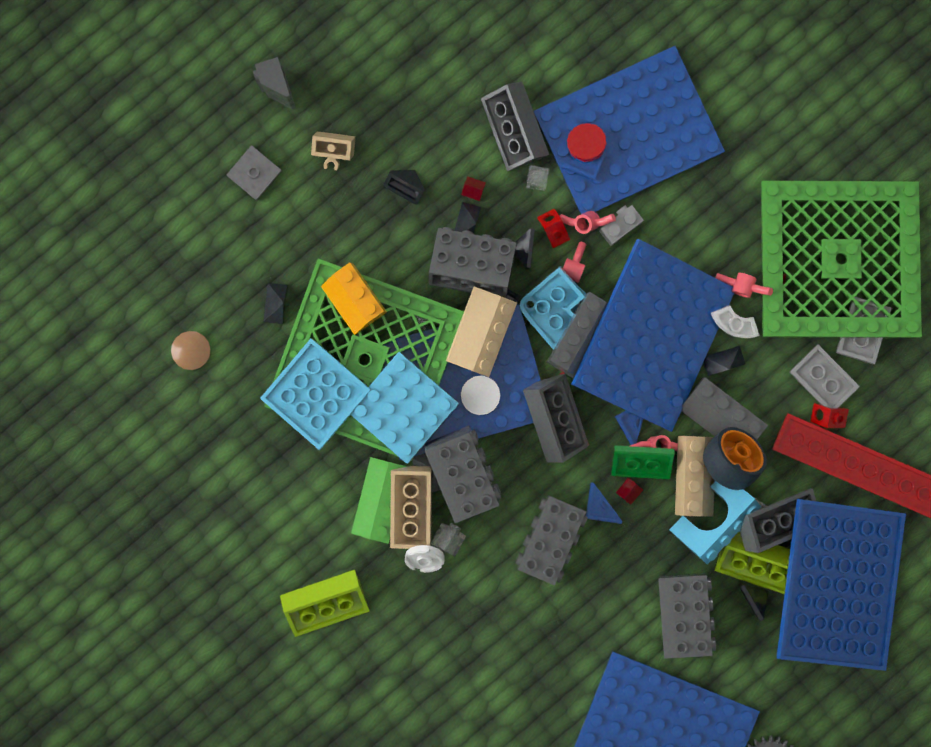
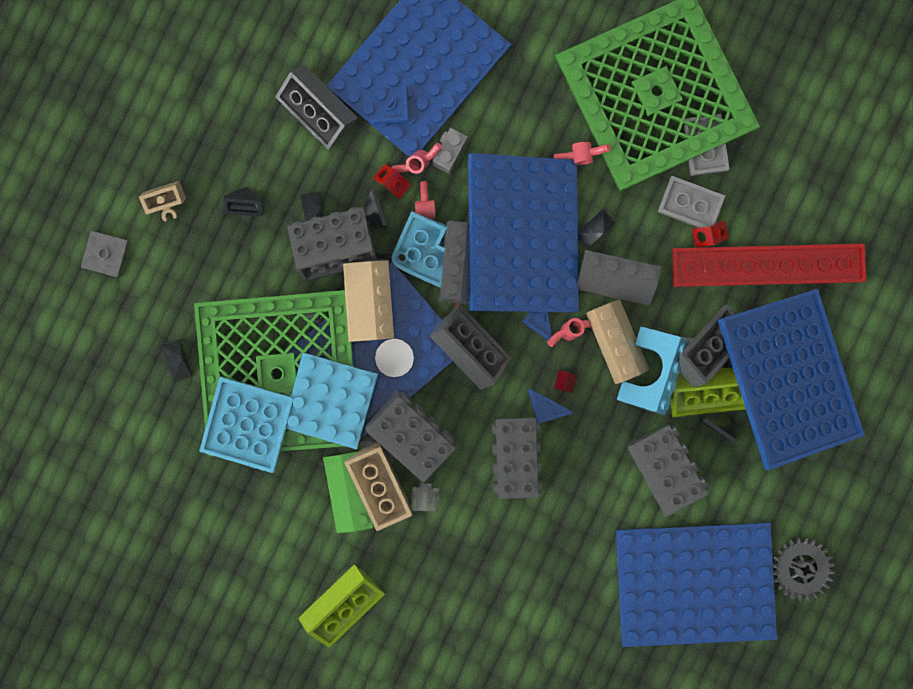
camera: 20 degrees left, 0 degrees up
medium nougat dish [171,331,210,370] -> none
dark grey slope [253,57,296,110] -> none
light orange slope [321,262,387,335] -> none
white tile [405,545,445,573] -> none
dark red slope [461,176,486,201] -> none
clear brick [526,165,549,191] -> none
red tile [567,123,607,162] -> none
green tile [611,445,674,479] -> none
wheel [703,427,767,490] -> none
white tile [711,306,760,338] -> none

